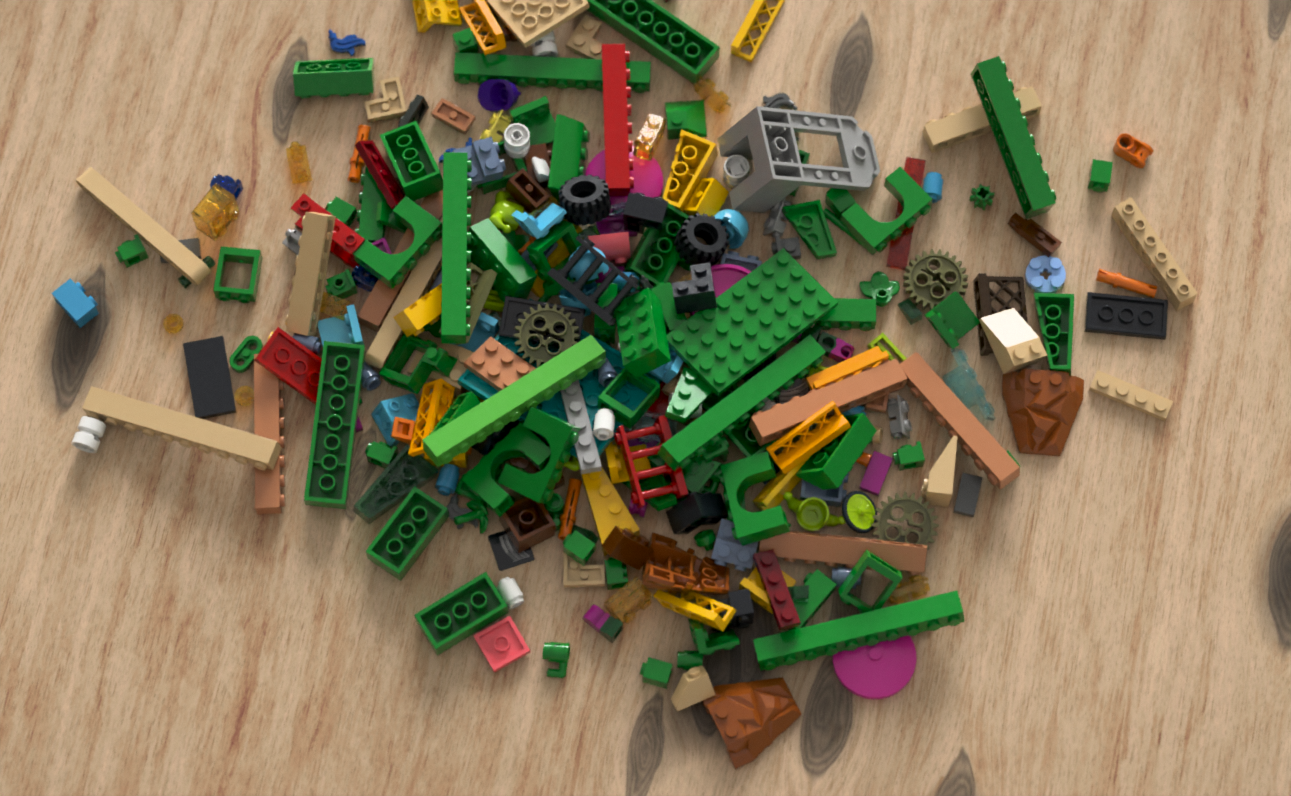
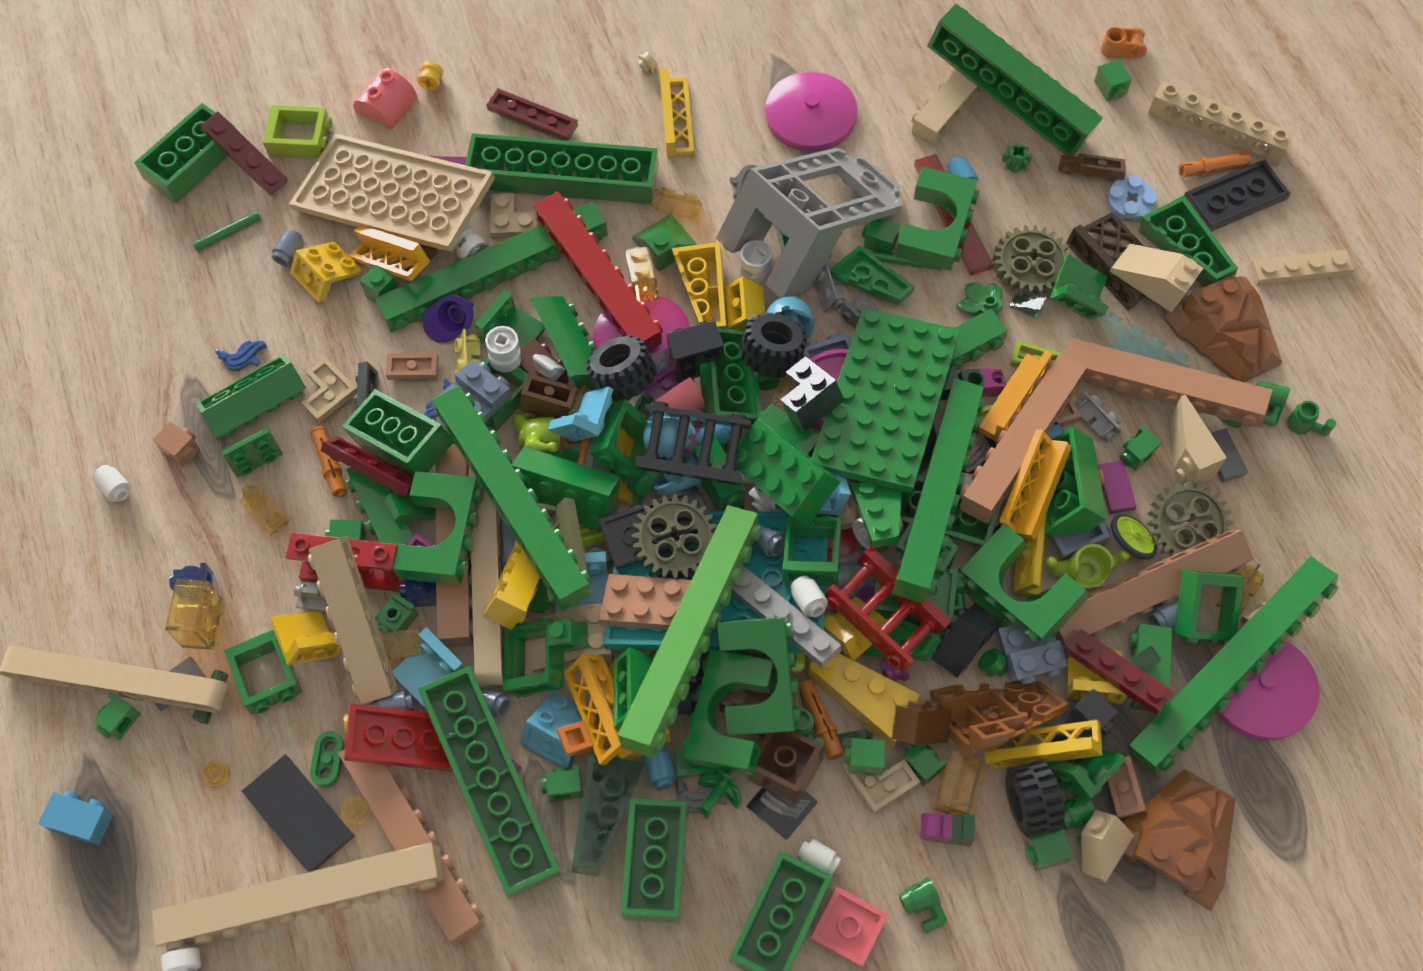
camera: 30 degrees left, 5 degrees down
none -> white brick [93,465,131,502]
none -> nougat brick [153,422,200,467]
none -> green bracket [221,427,283,478]
none -> yellow bracket [271,610,342,665]
none -> dark pink dish [766,72,857,151]
none -> black tyre [1005,760,1065,838]
none -> nougat plate [1108,756,1148,819]
none -> green piece [1256,381,1290,426]
none -> green piece [1287,401,1336,436]

